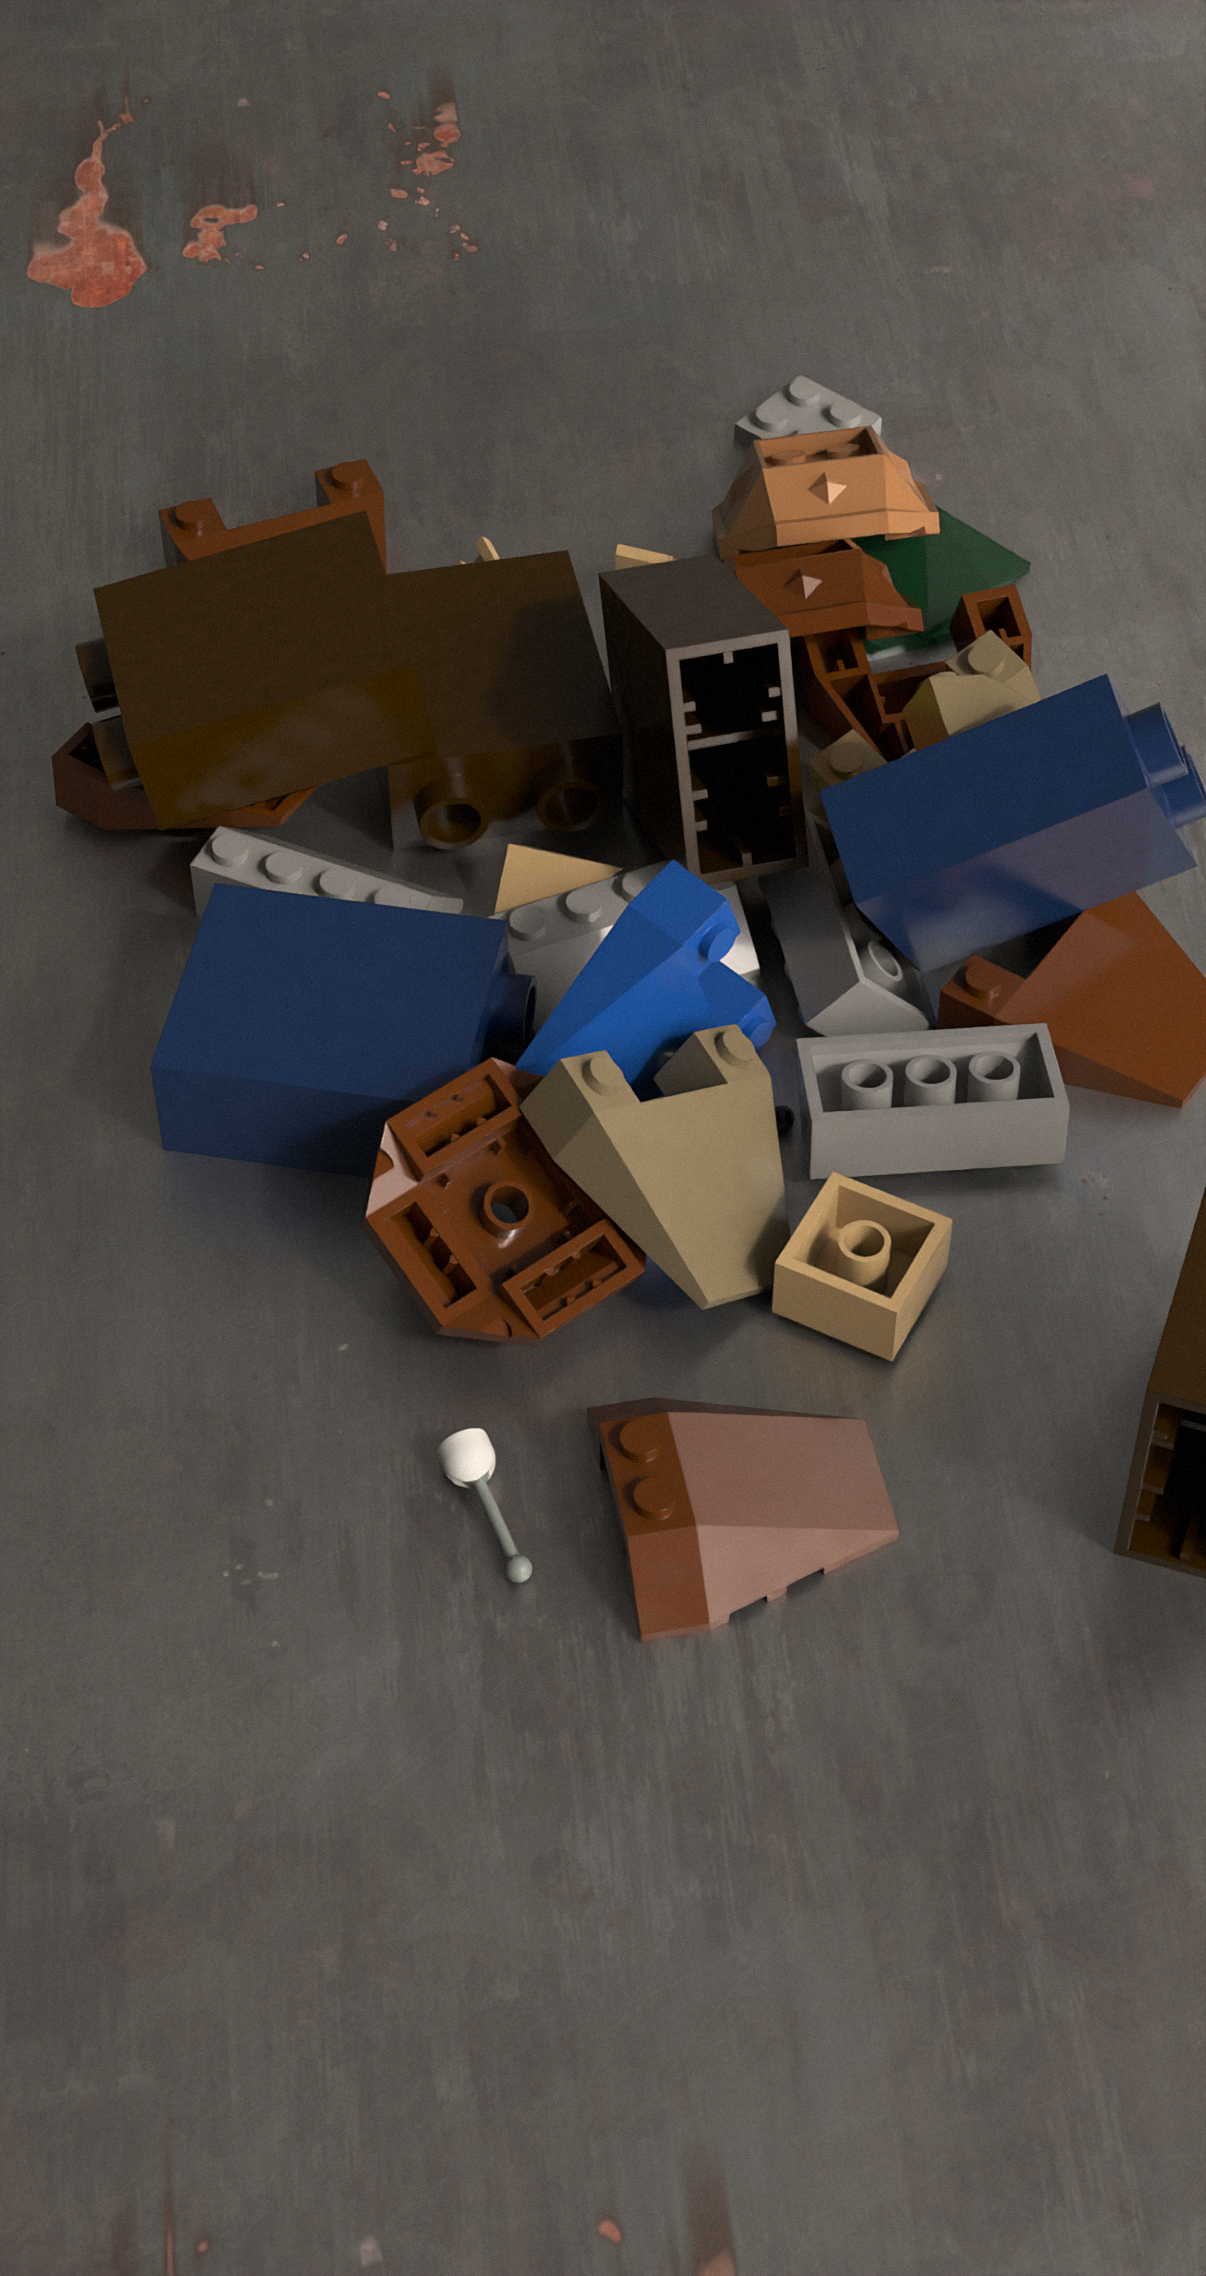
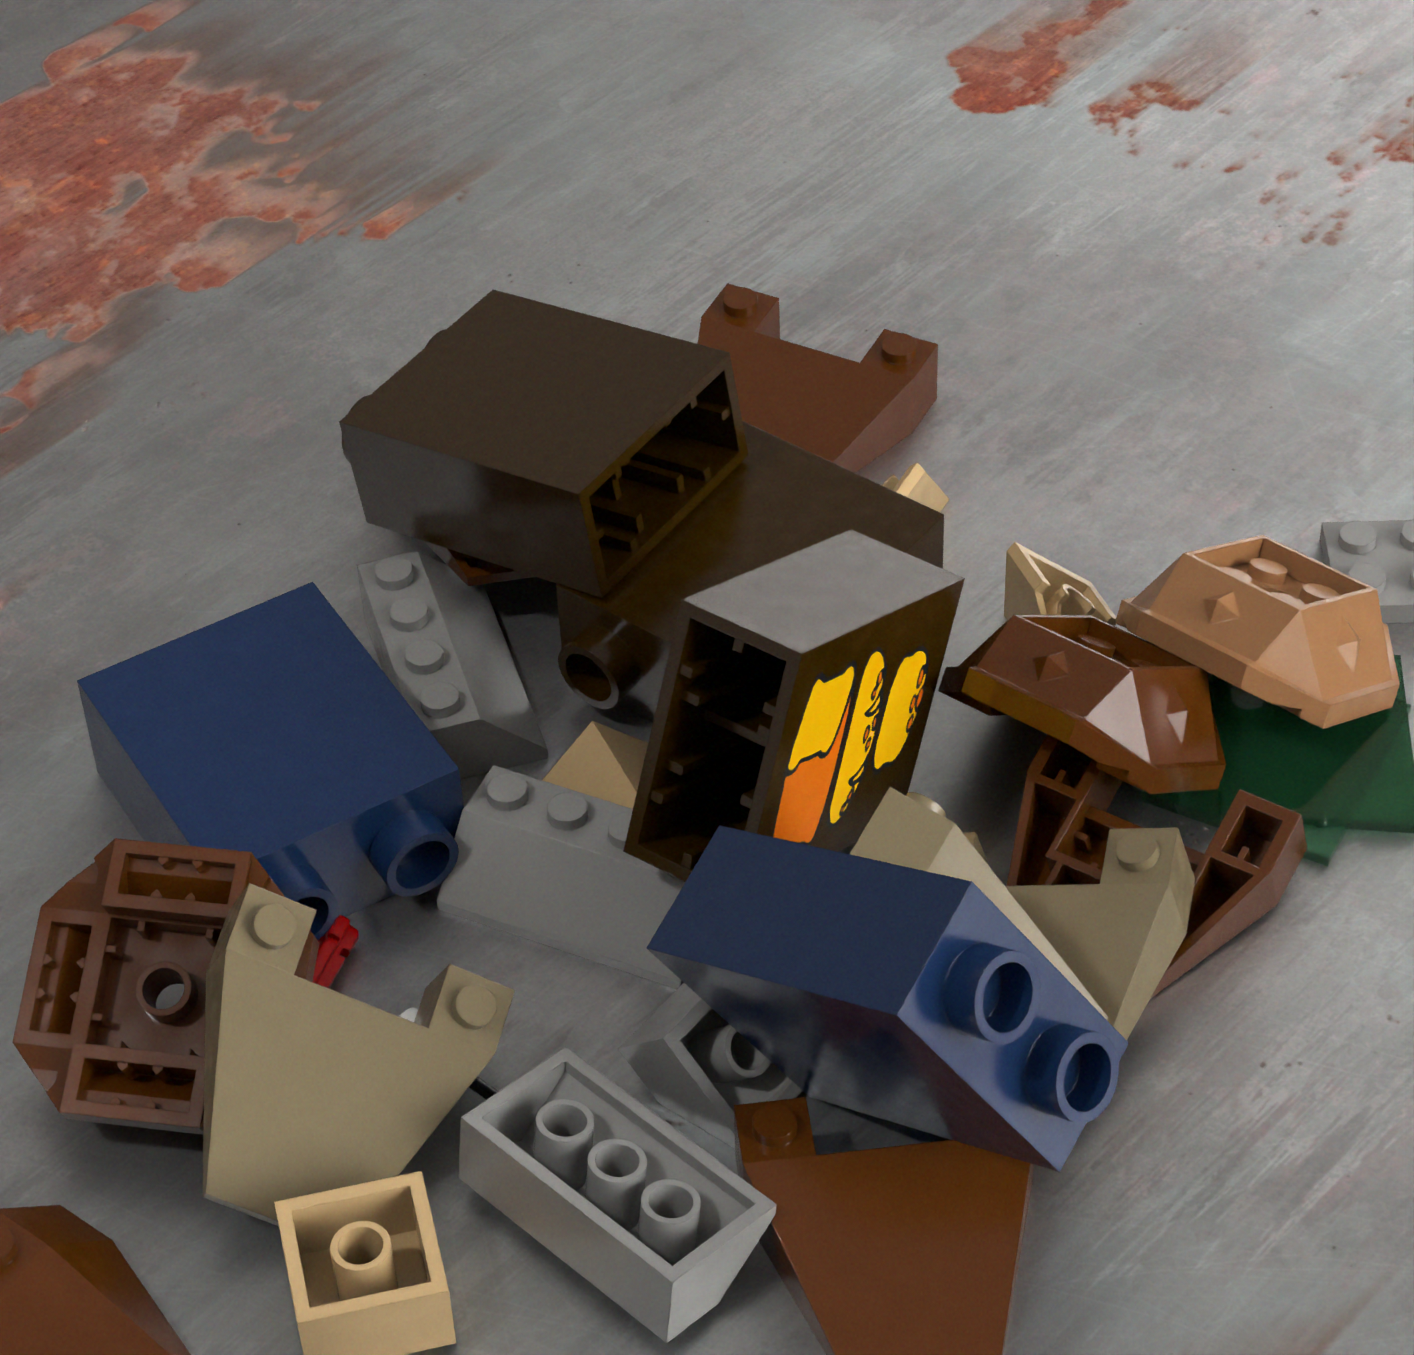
camera: 50 degrees right, 5 degrees down
blue wedge [515,859,777,1102] -> none

